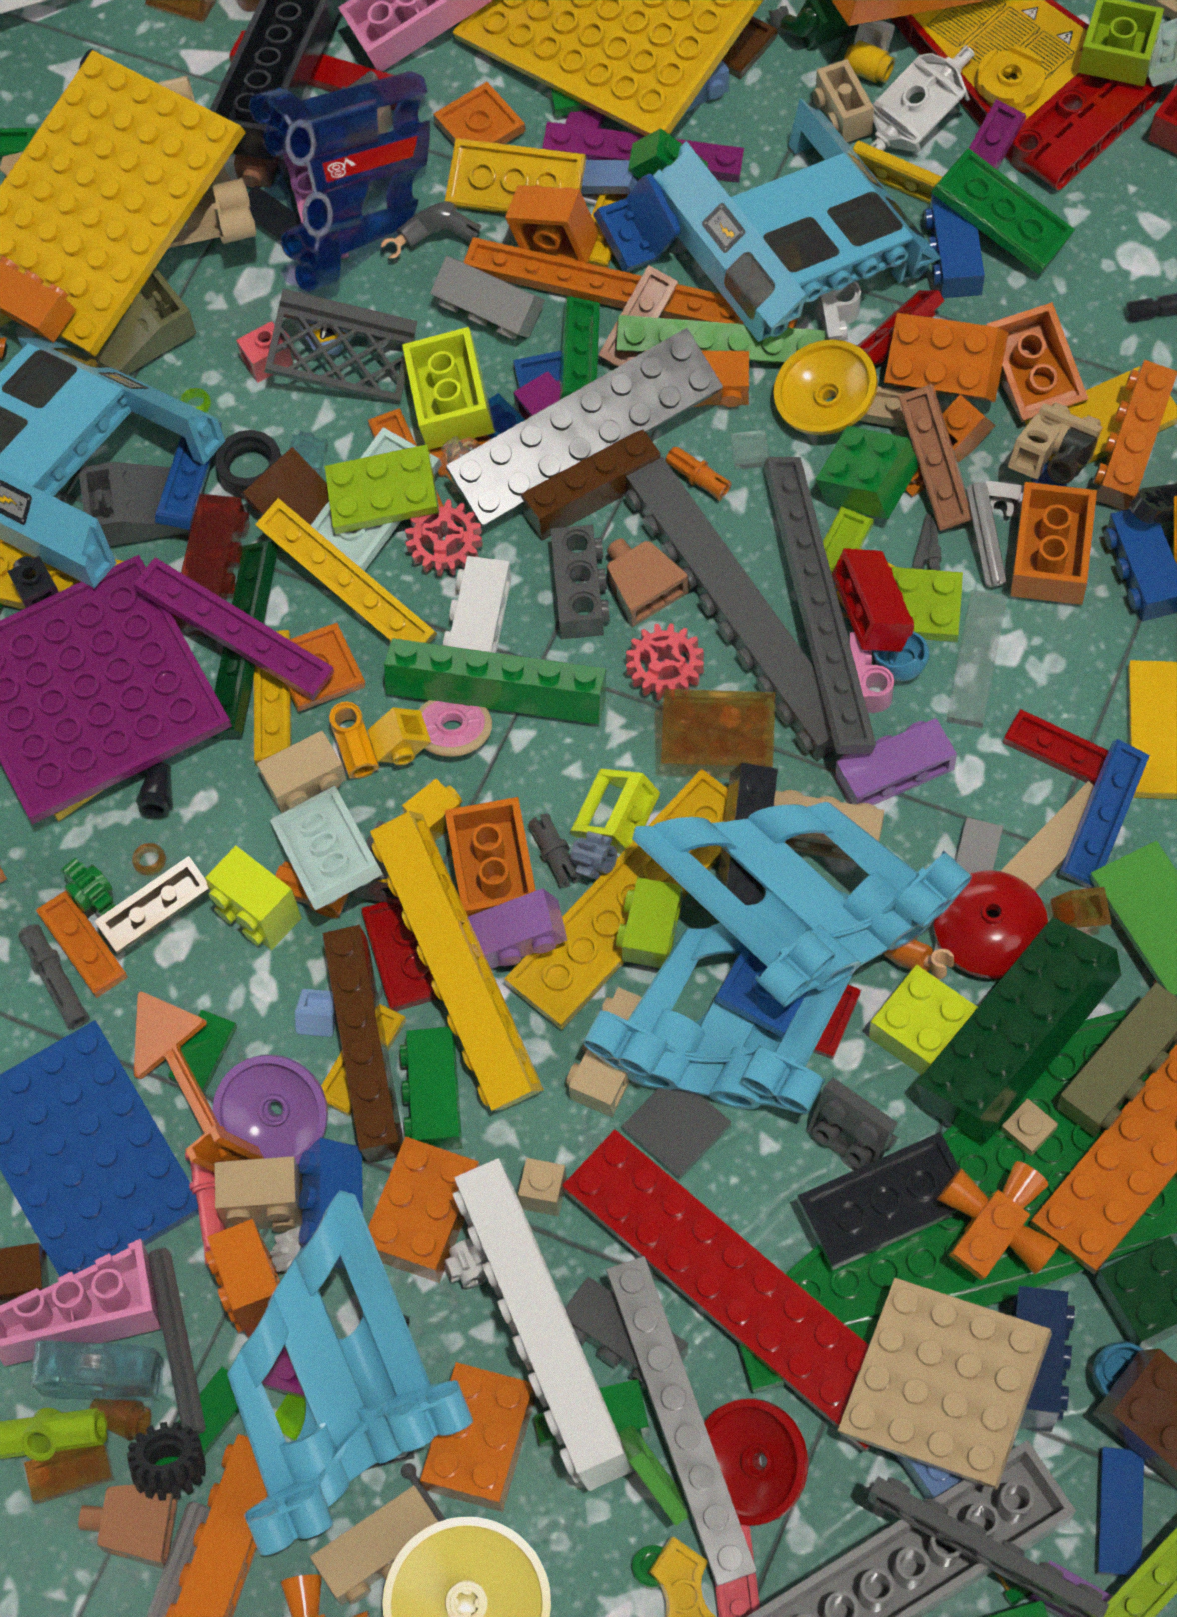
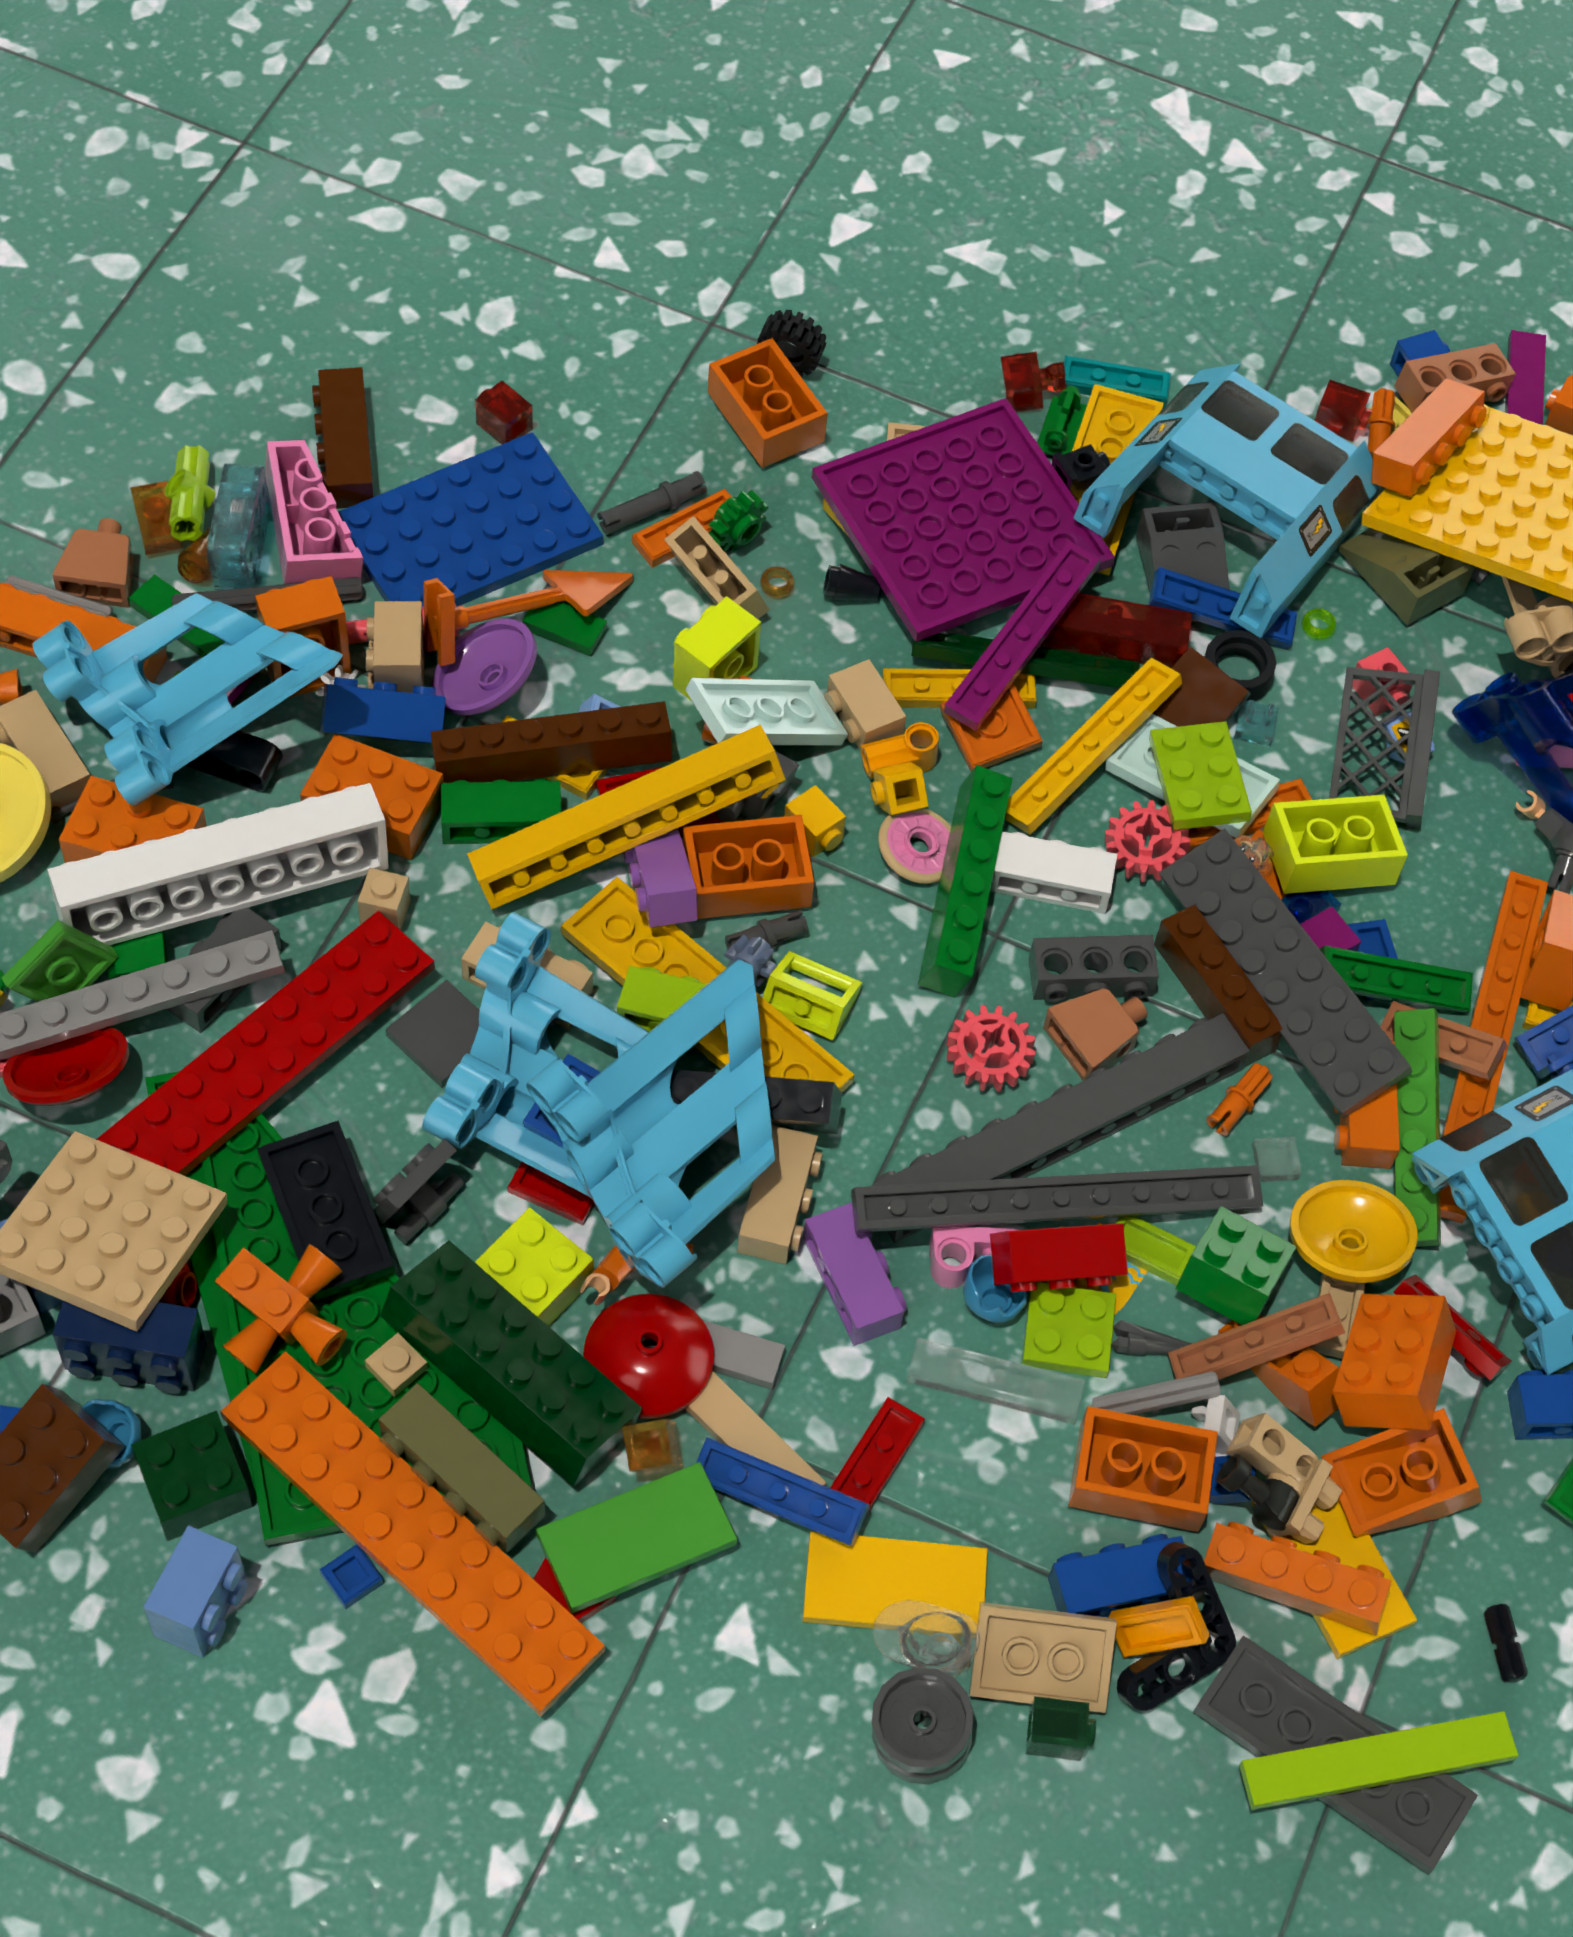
camera: 80 degrees right, 5 degrees down
black tyre [127,1422,206,1500] -> none
light grey brick [430,256,545,340] -> none
clear orange brick [661,689,776,768] -> none
white plate [818,281,861,341] -> none

